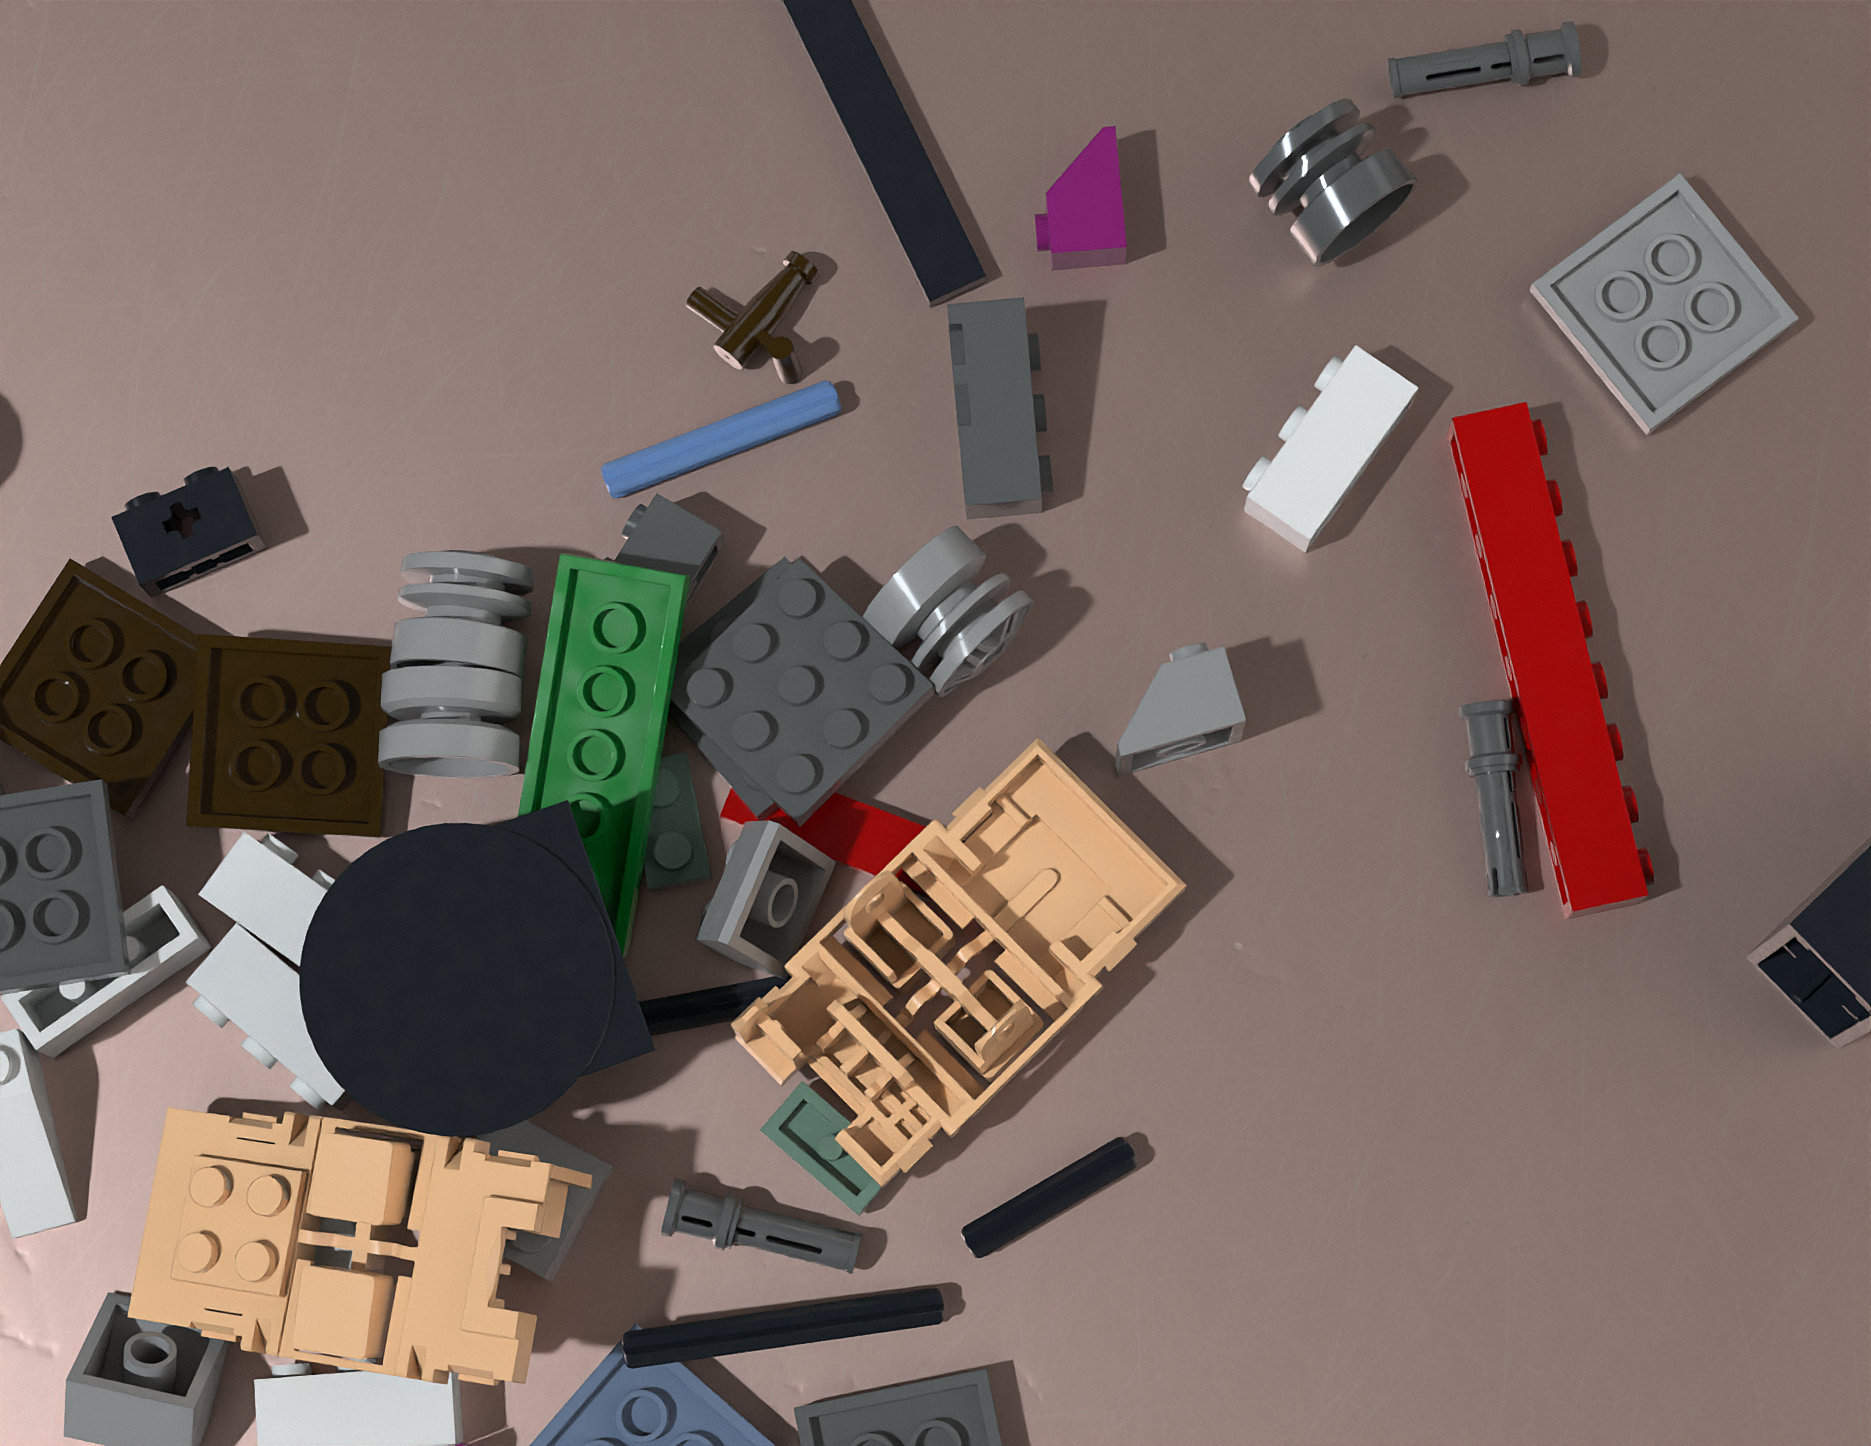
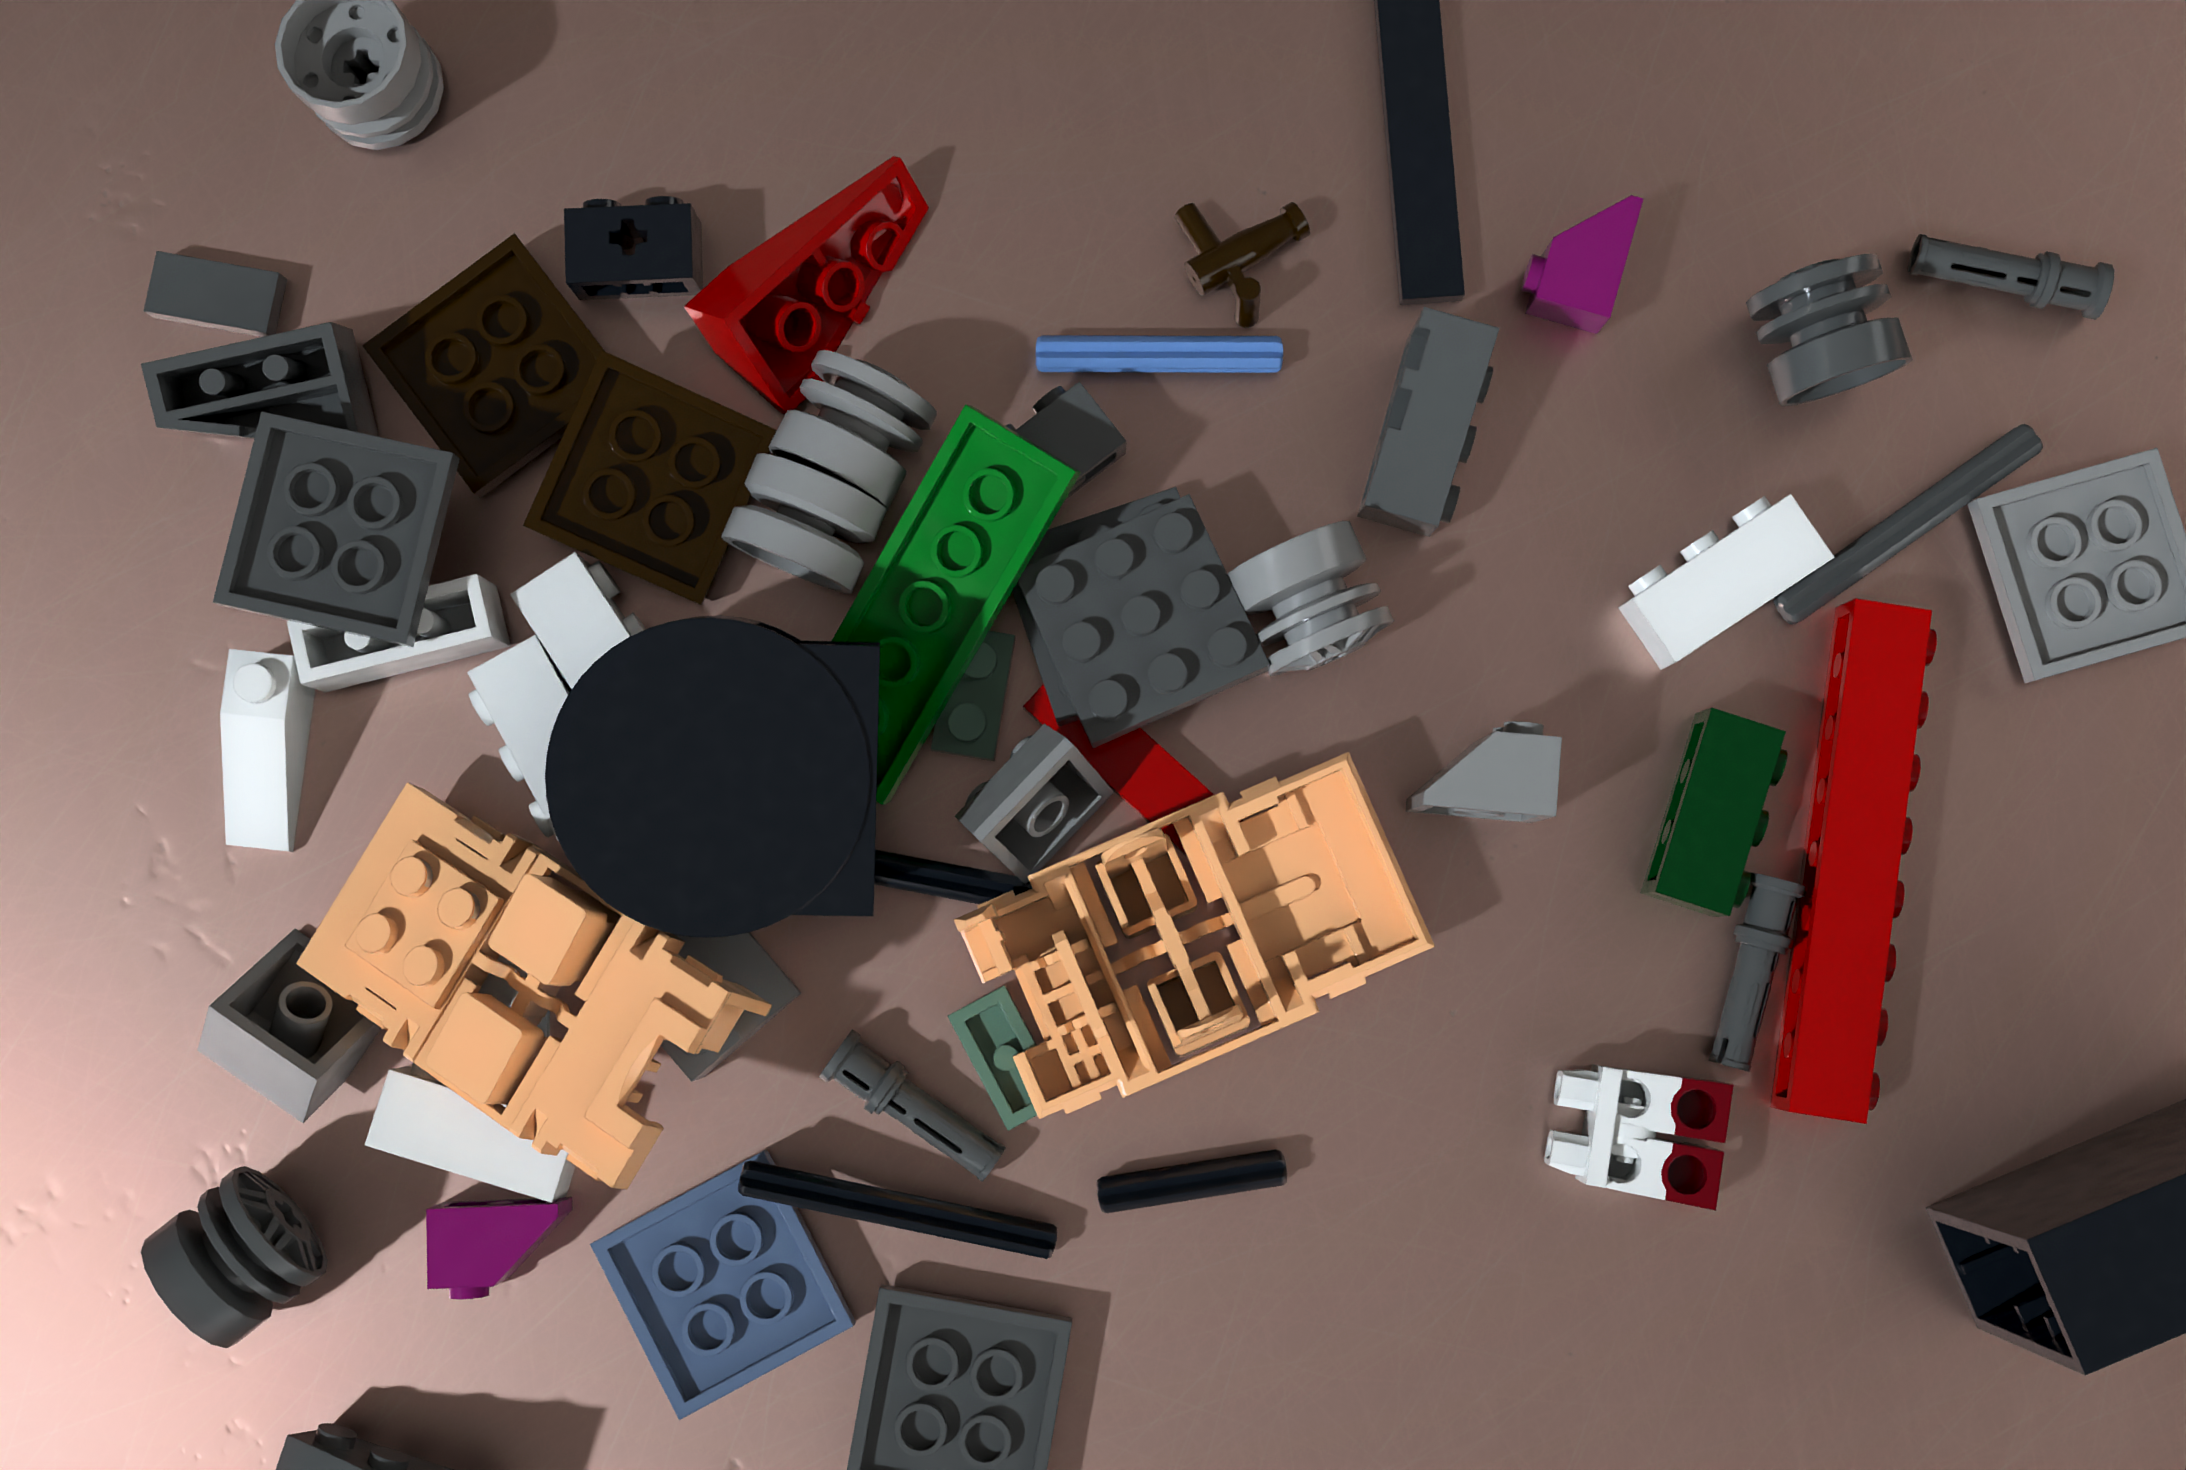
camera: 15 degrees right, 5 degrees up
none -> red wedge [684,156,929,415]
none -> white hips [1544,1064,1734,1211]
none -> dark green brick [1640,707,1788,917]
none -> dark grey axle [1774,424,2043,625]

